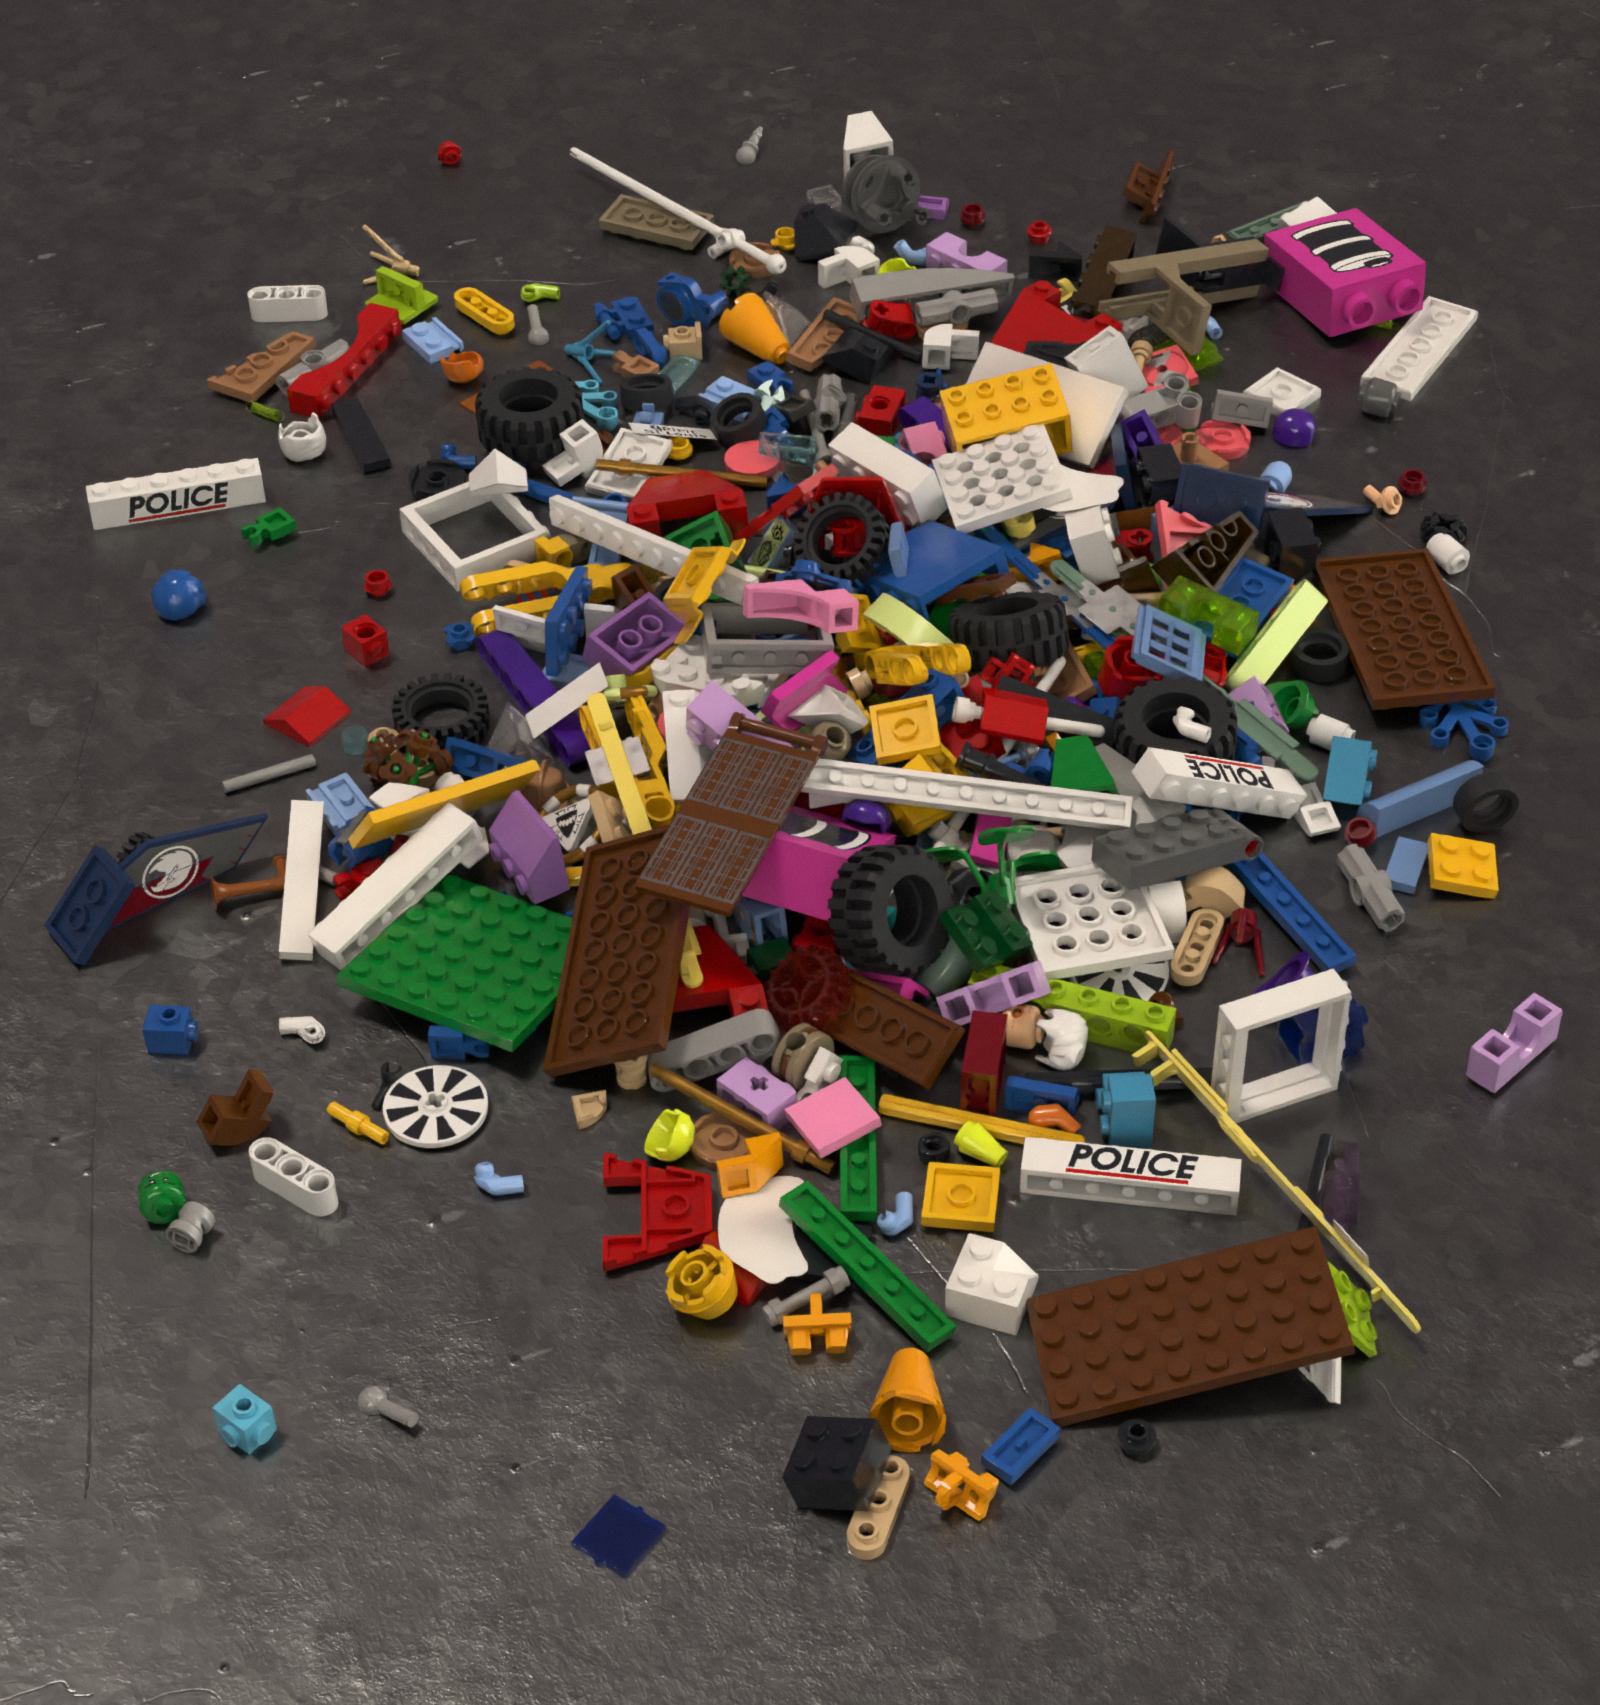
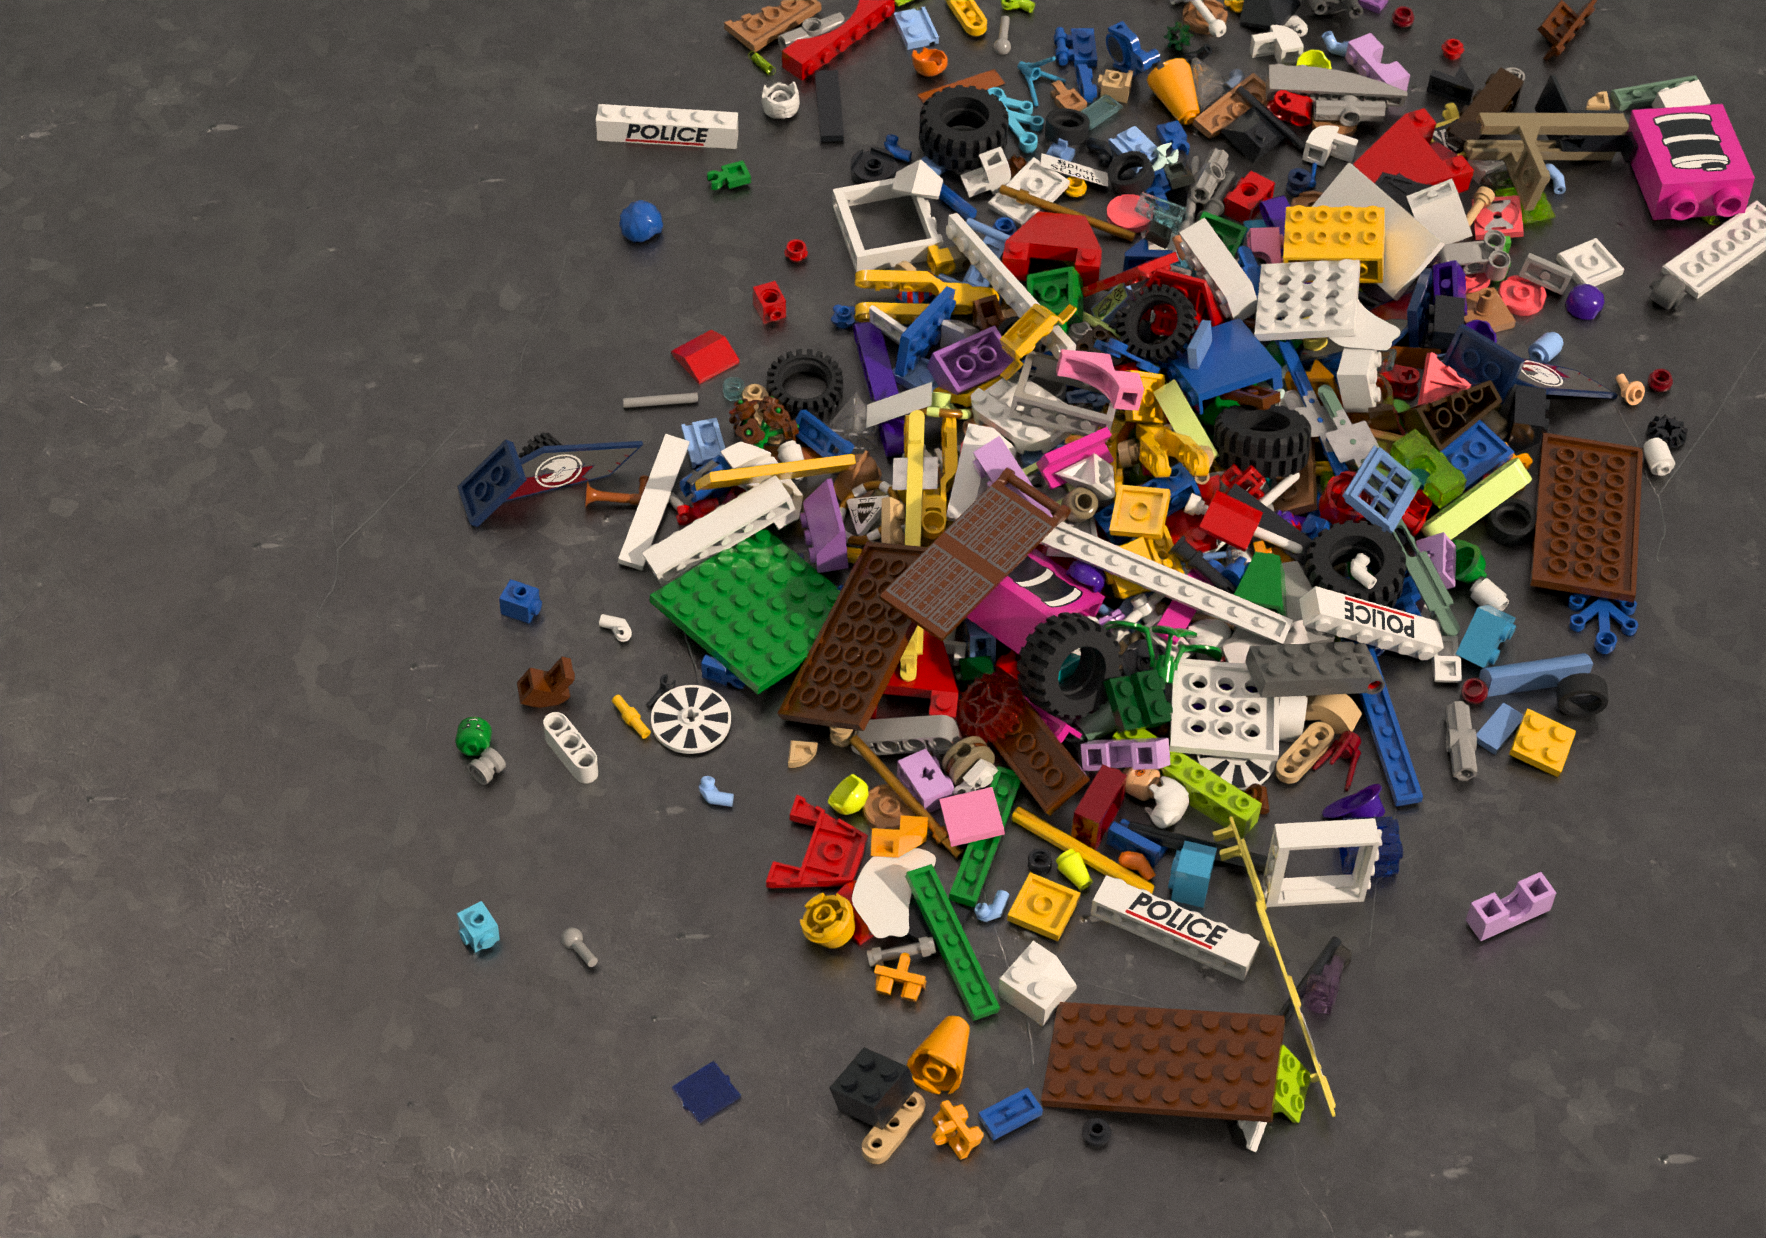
camera: 15 degrees right, 10 degrees up
none -> sand blue arm [1223,69,1245,93]

